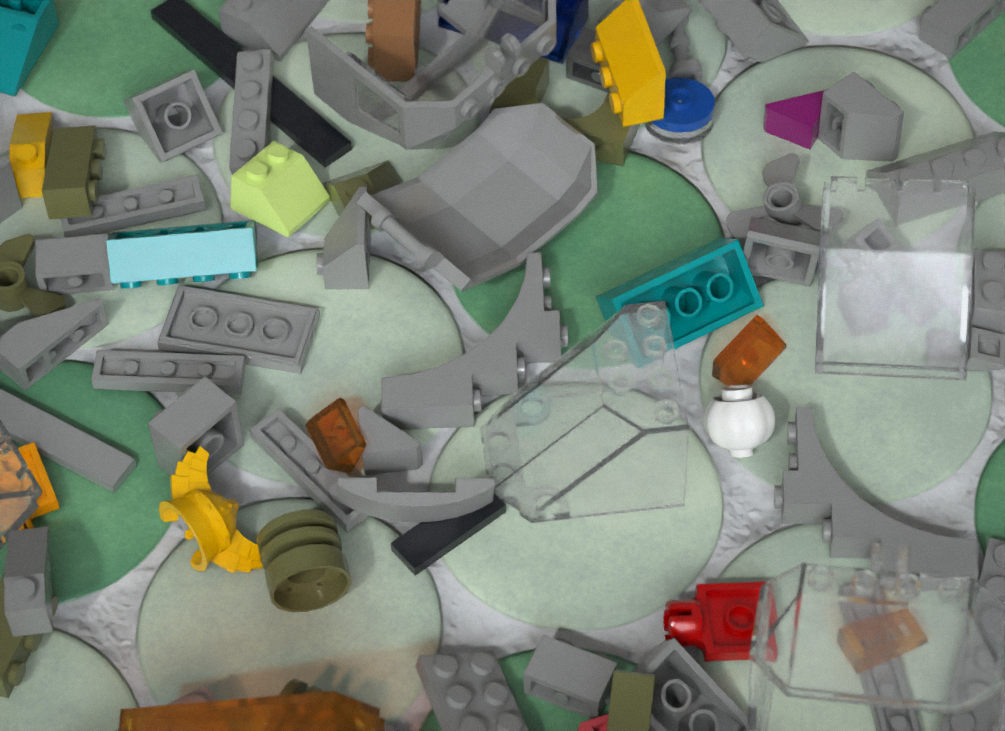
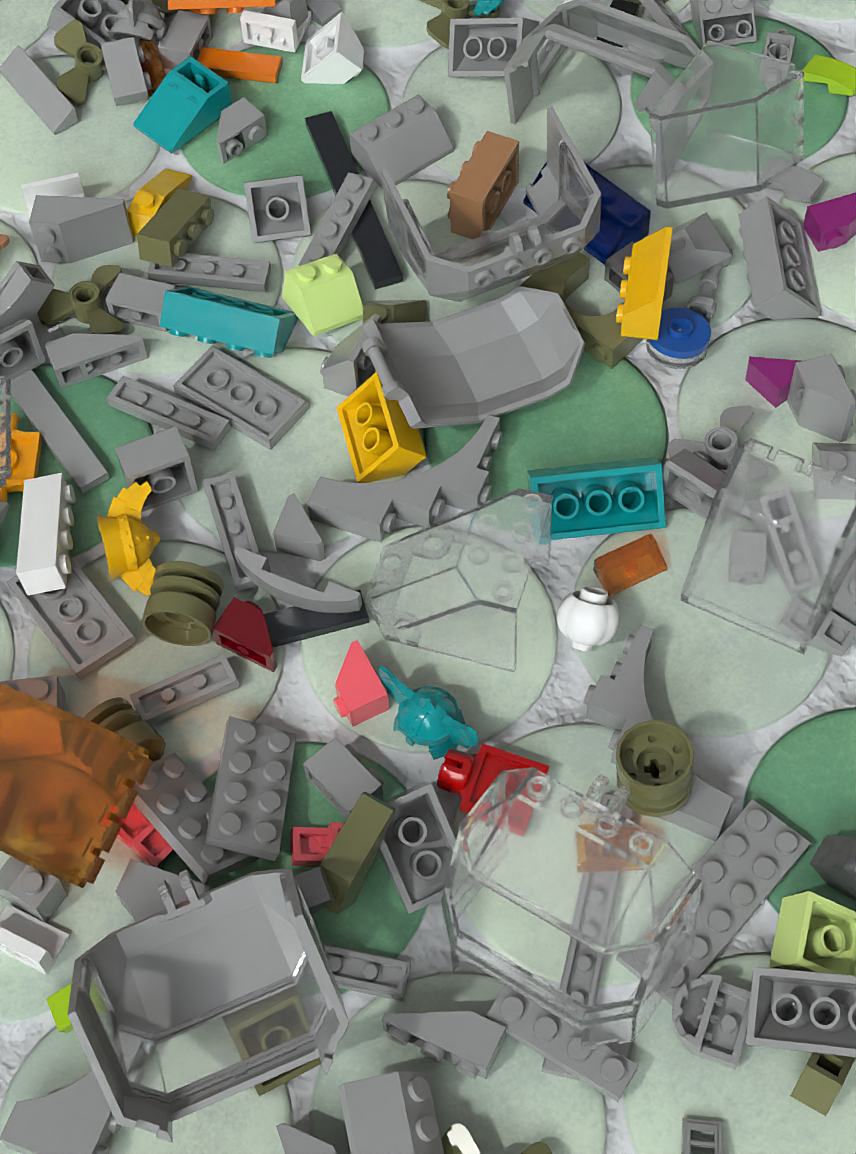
camera: 25 degrees right, 5 degrees up
clear orange slope [305,398,367,474] -> none
none -> light grey plate [6,554,136,679]
none -> white brick [16,473,76,595]
none -> light grey plate [130,654,239,725]
none -> dark red slope [212,597,277,673]
none -> light grey slope [216,97,268,164]
none -> coral slope [333,640,389,727]
none -> yellow slope [336,372,427,483]
none -> teal helmet [378,666,479,760]
none -> olive wheel [616,720,694,817]

